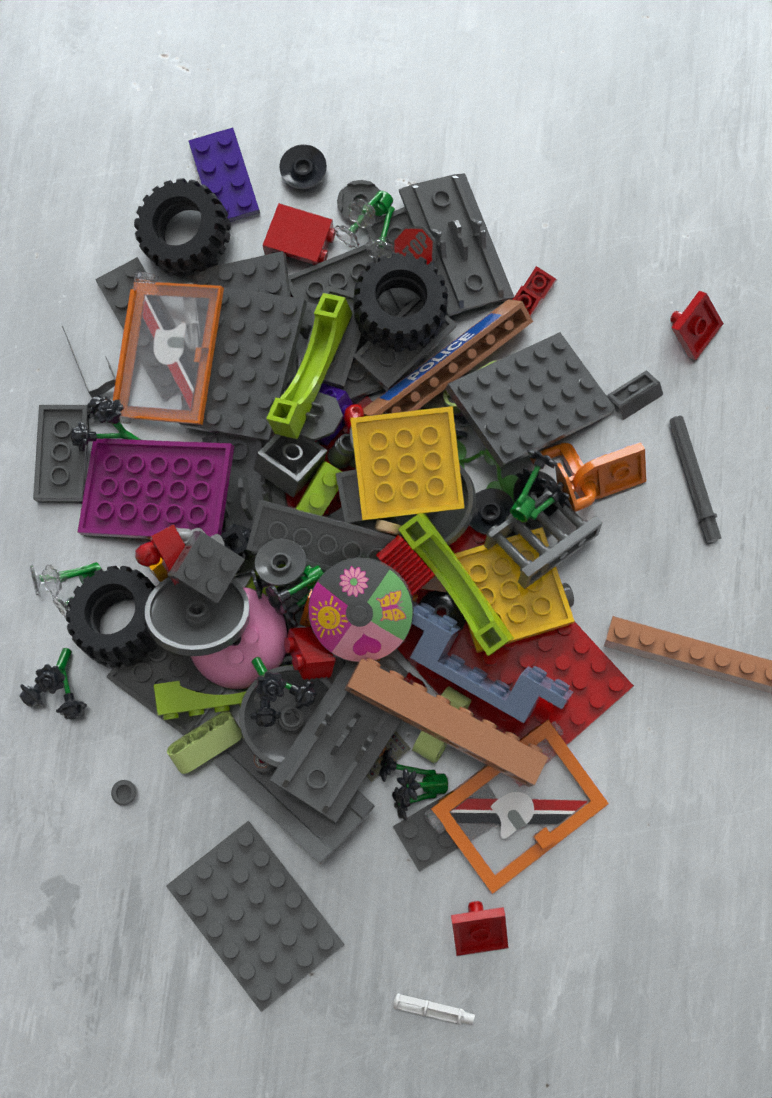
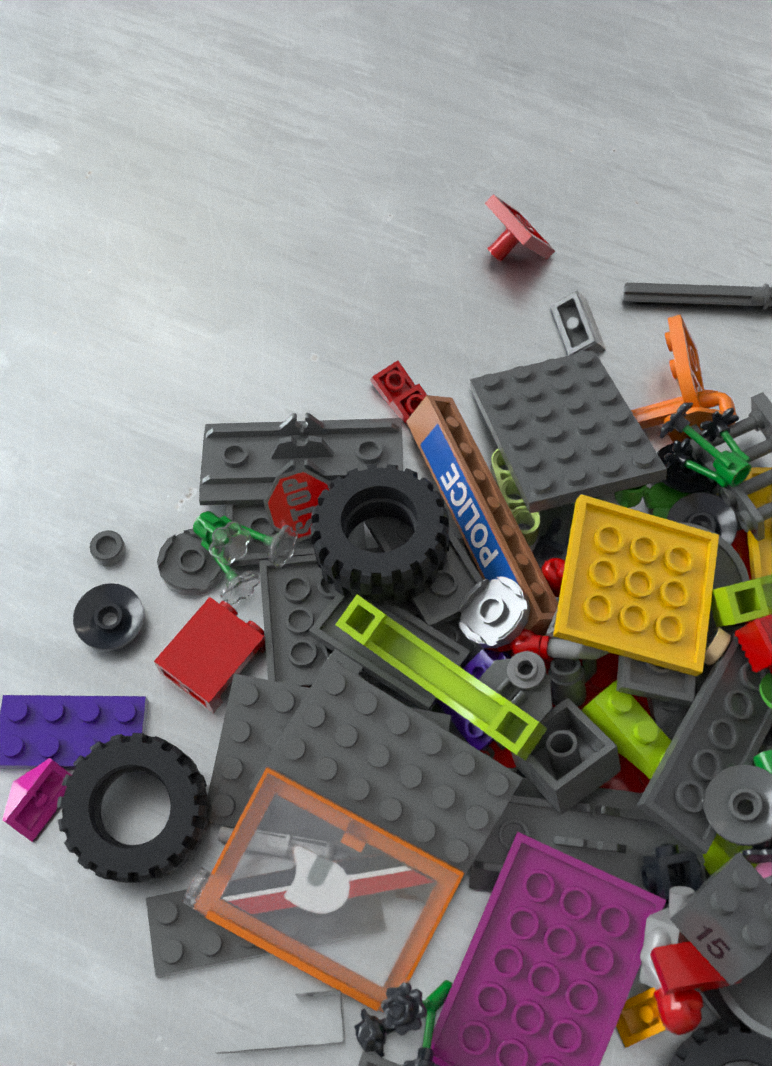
camera: 75 degrees left, 10 degrees down
none -> dark pink slope [2,758,71,842]
none -> dark grey tile [90,530,126,566]
none -> tile [459,577,530,648]
none -> flat silver plate [507,651,546,690]

